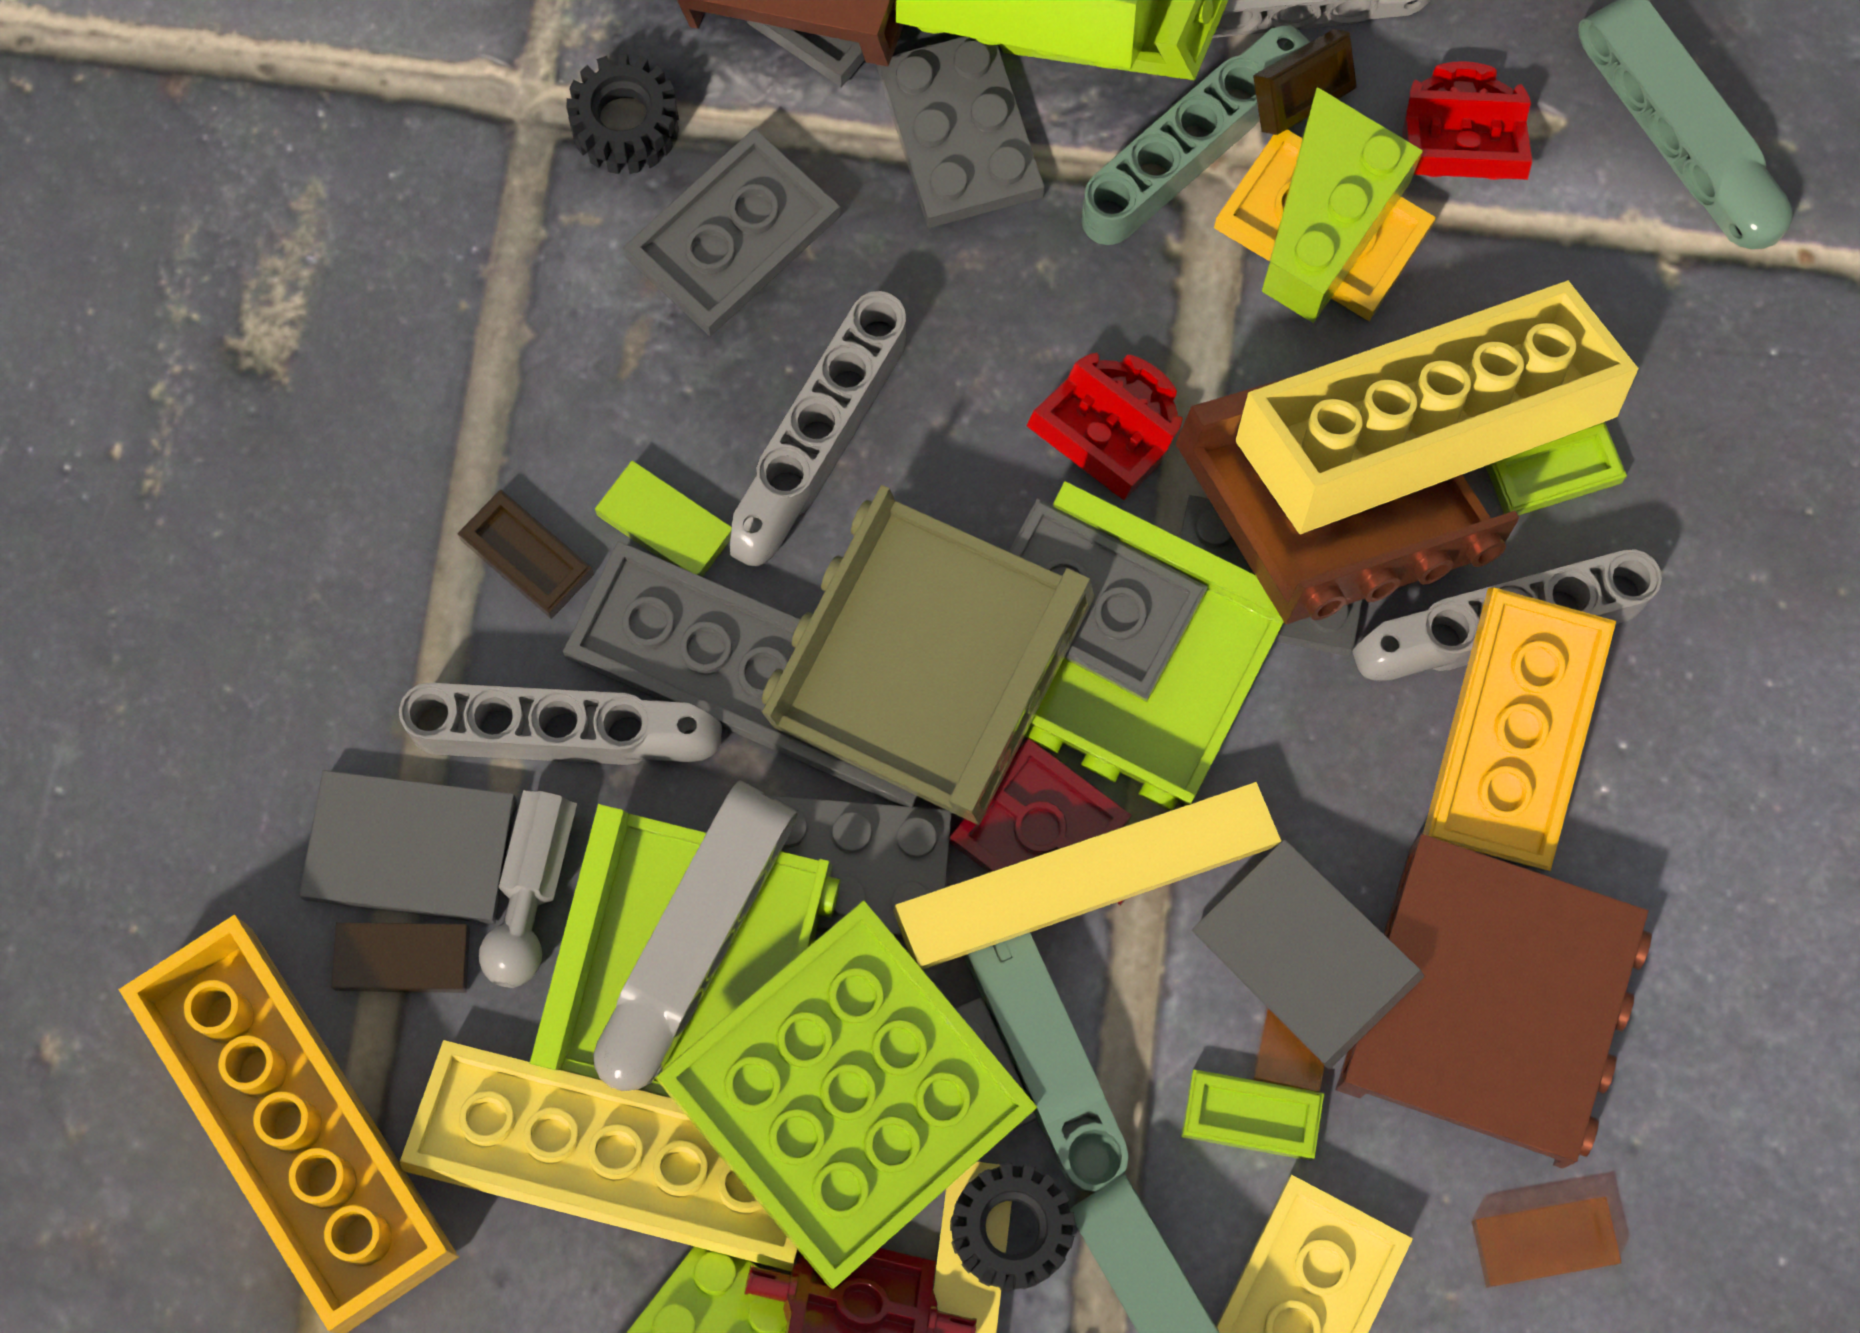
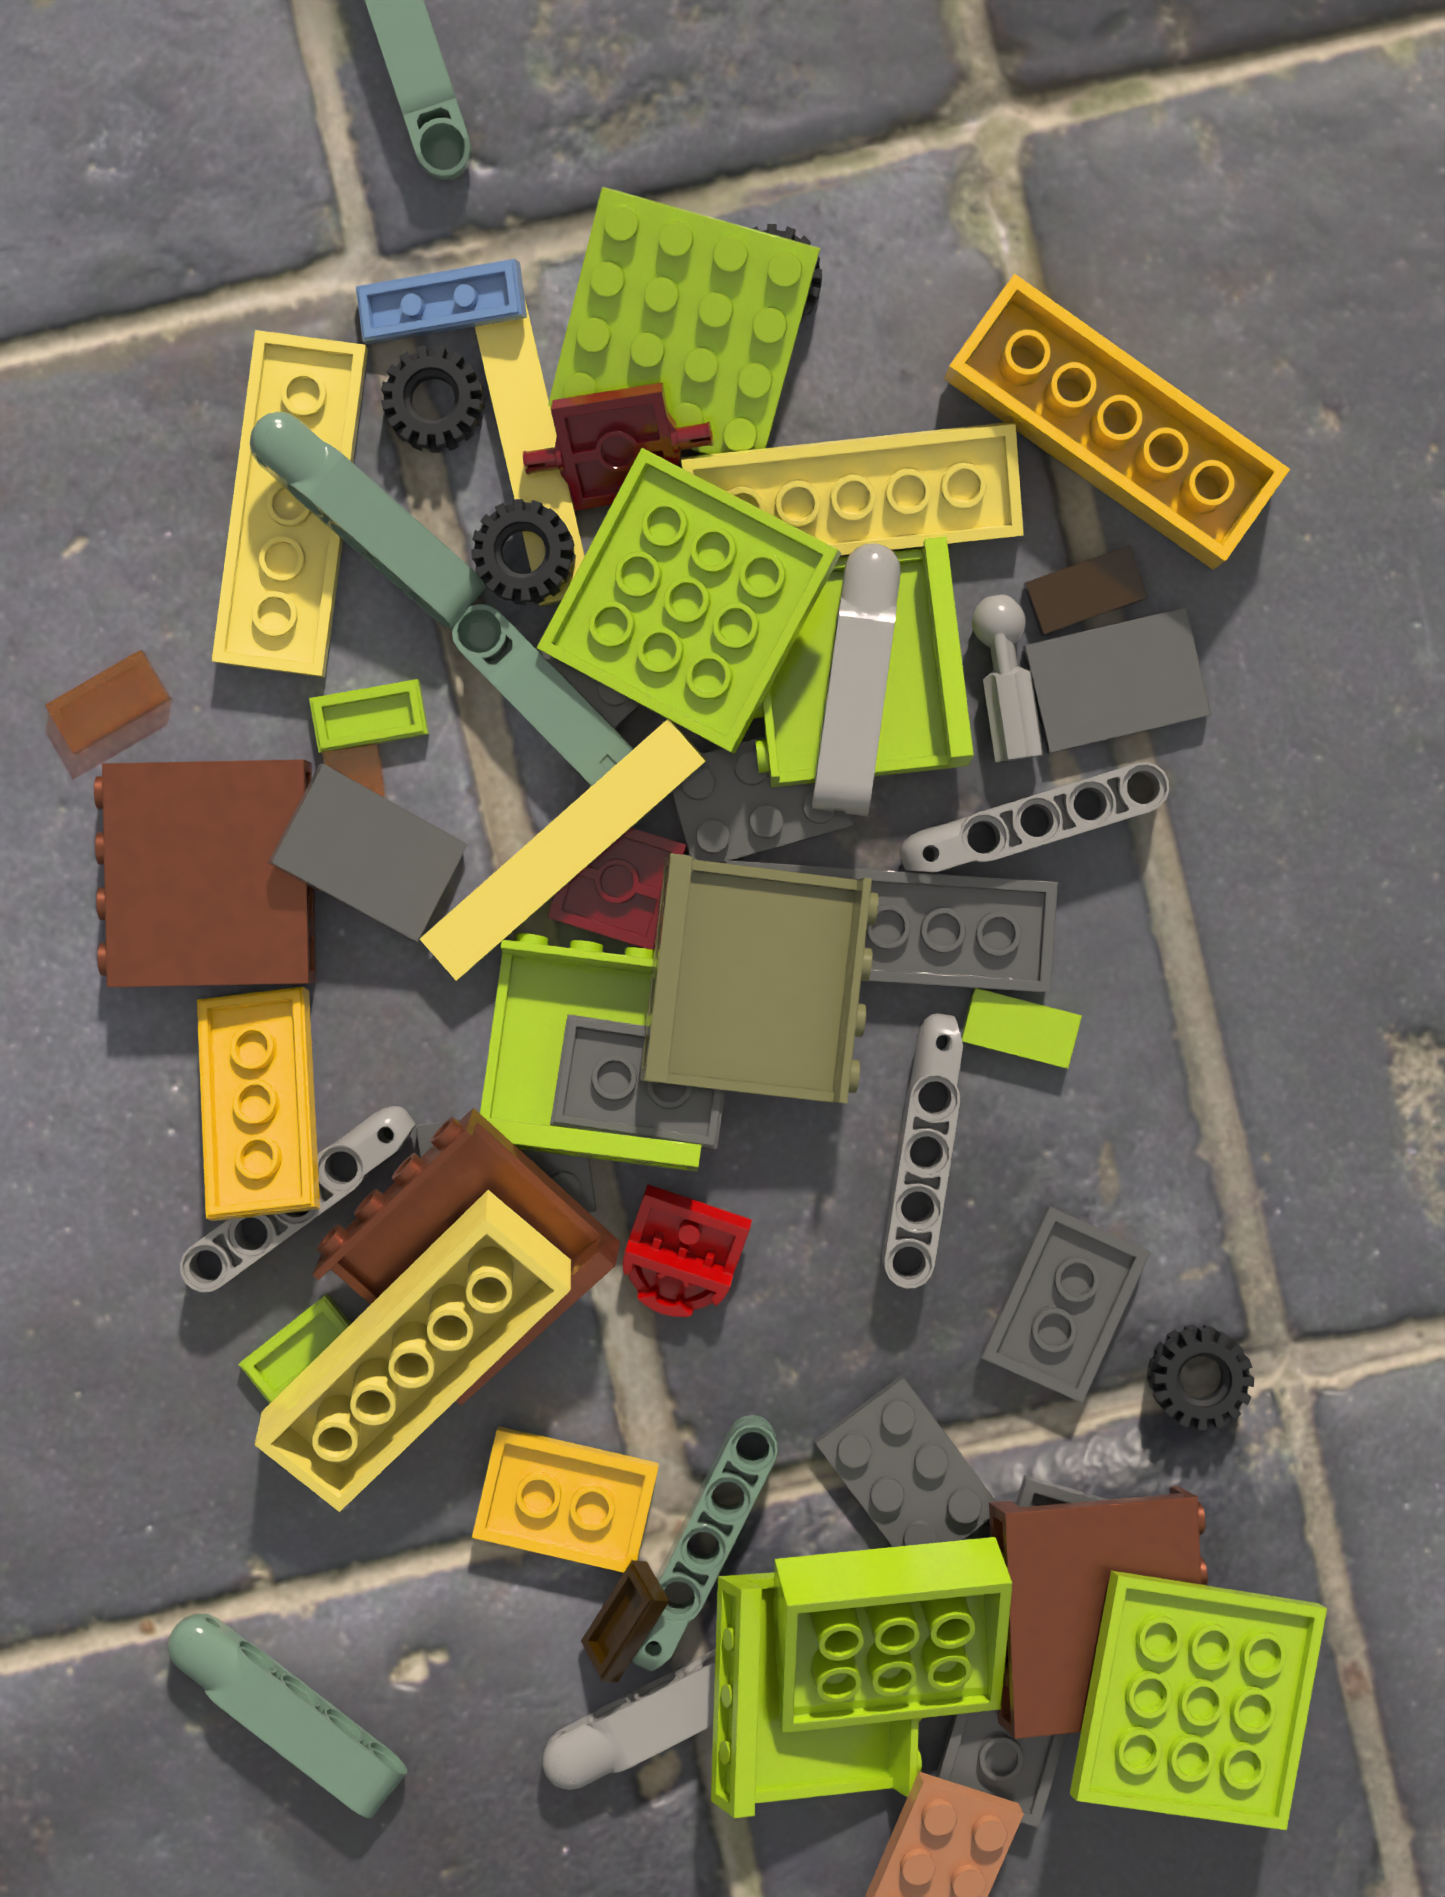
camera: 160 degrees right, 15 degrees up
dark brown tile [457,489,594,619] -> none
lime wedge [1262,87,1423,324] -> none
red slope [1402,61,1532,180] -> none

